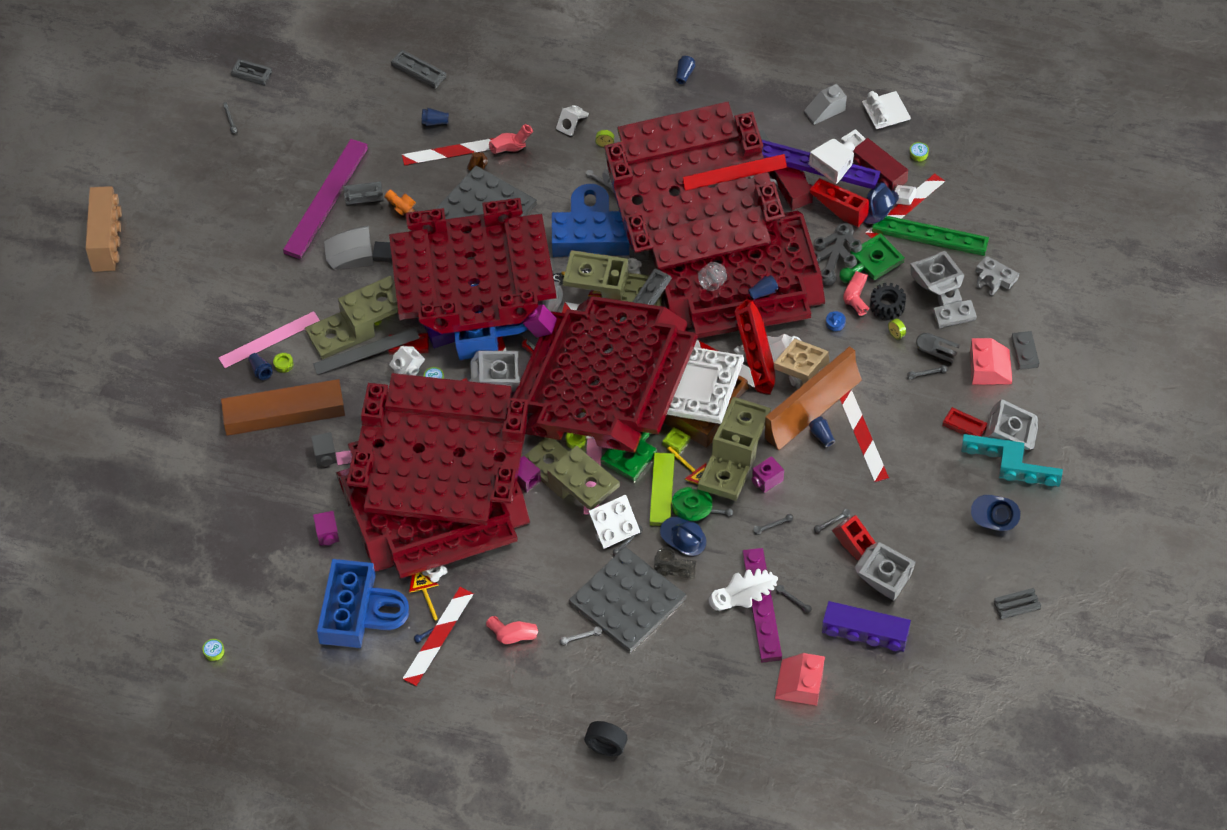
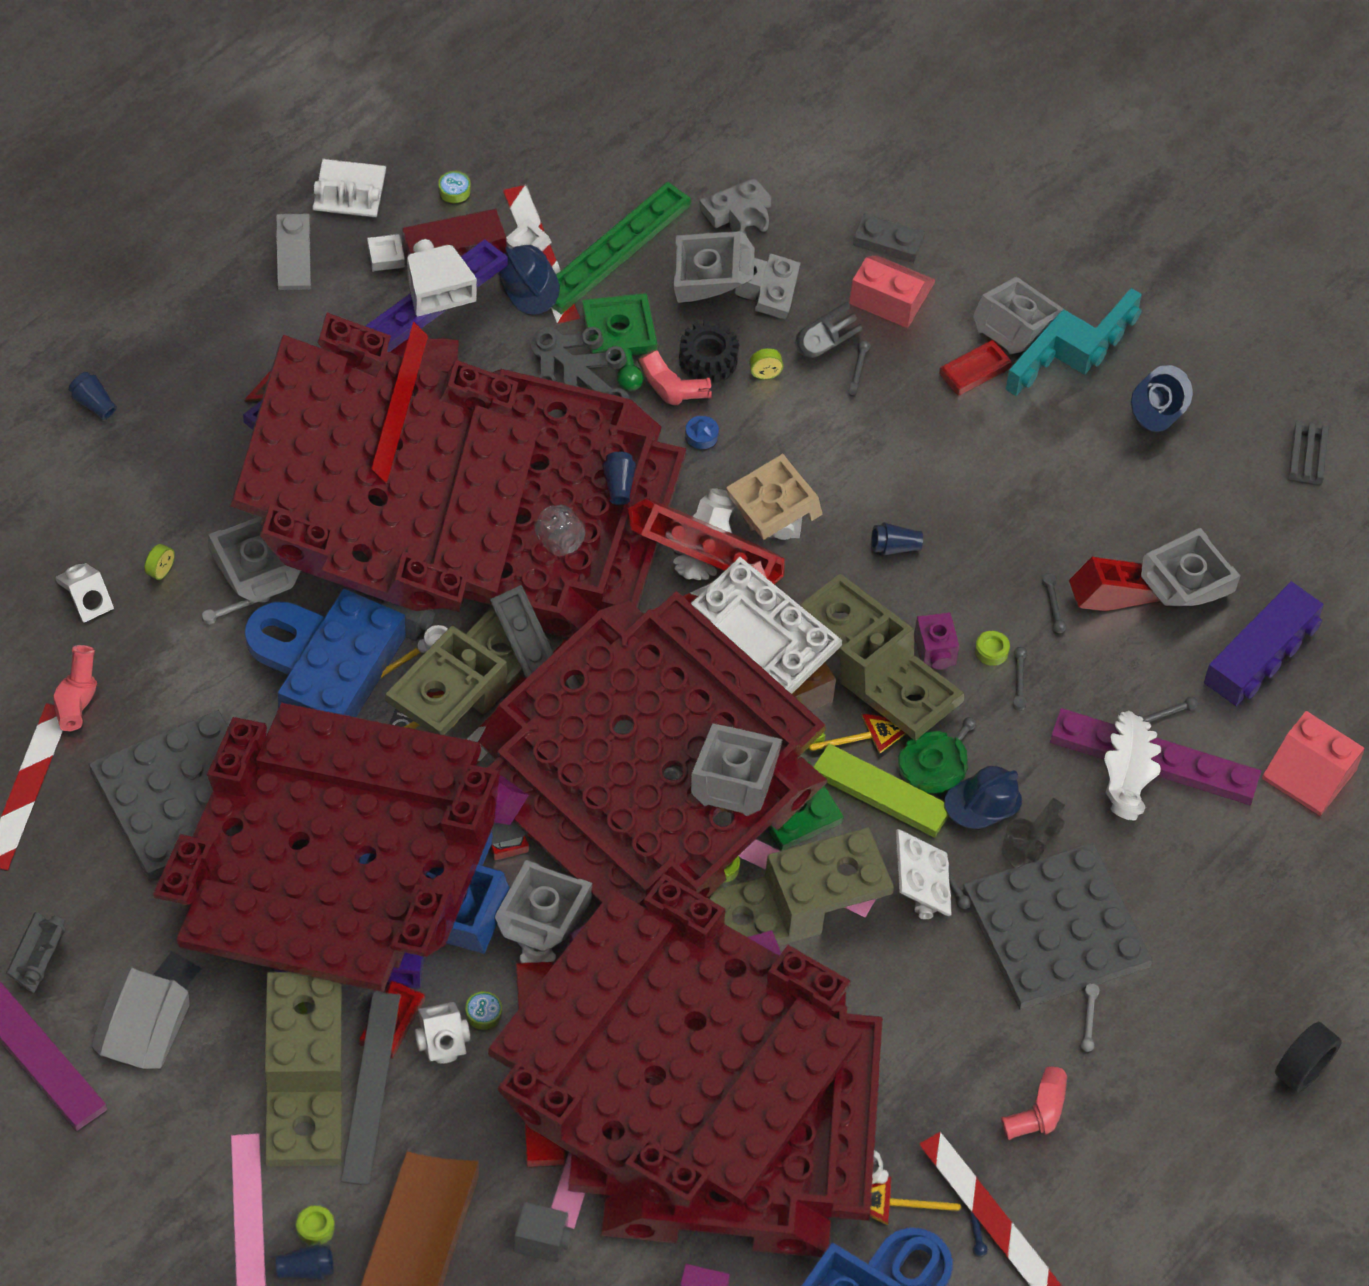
camera: 70 degrees left, 0 degrees up
orange plate [385,189,416,216] -> none
reddish brown plate [467,152,488,171] -> none
arch [764,346,862,450] -> none
red slope [810,178,869,227] -> none
sticker [840,390,889,482] -> none
none -> light grey slope [691,723,783,816]
none -> lime tile [975,631,1010,666]

